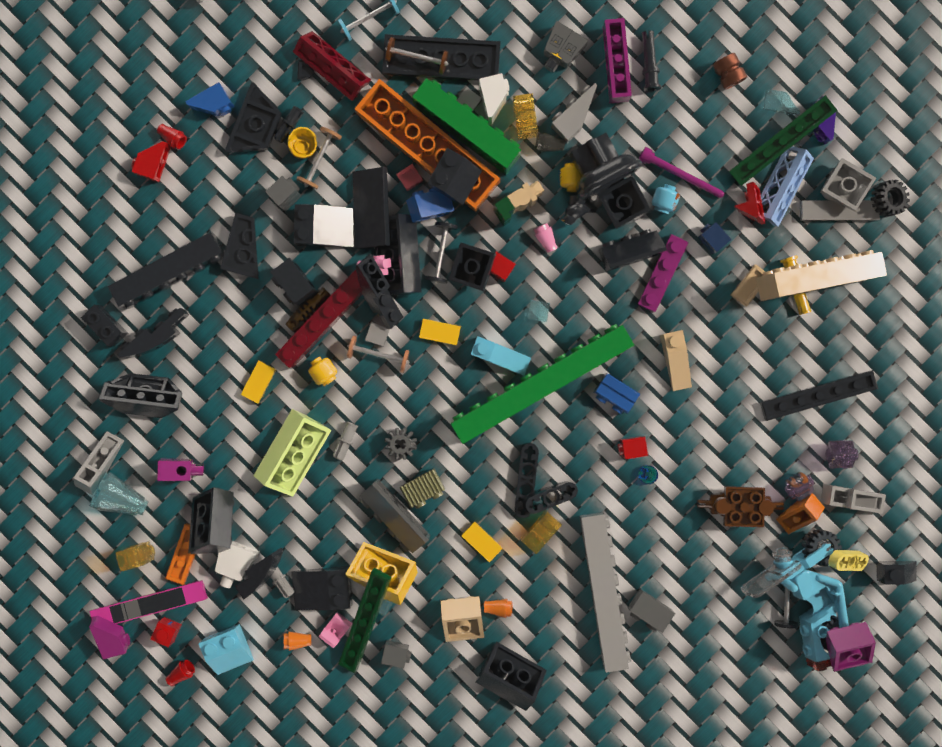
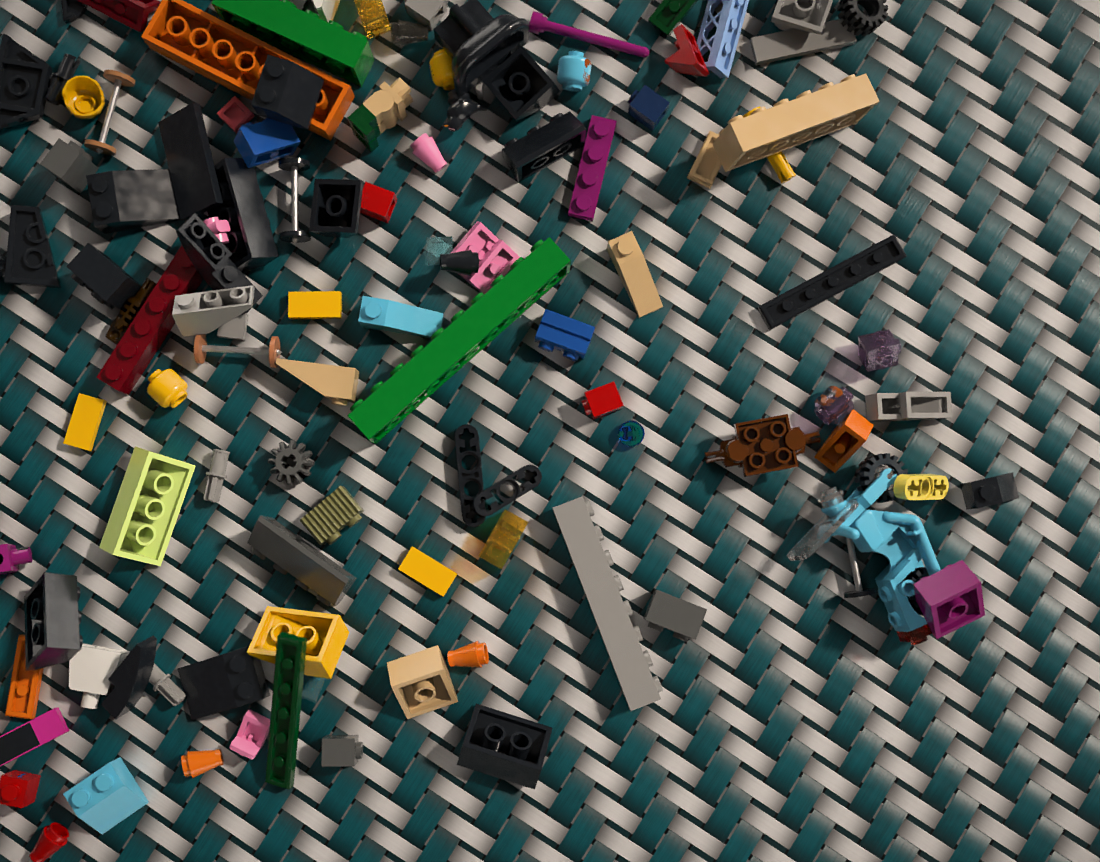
camera: 20 degrees left, 5 degrees down
none -> light grey slope [172,285,255,337]
none -> tan slope [276,358,359,406]
none -> black cone [439,249,479,276]
none -> bright pink slope [451,221,520,294]

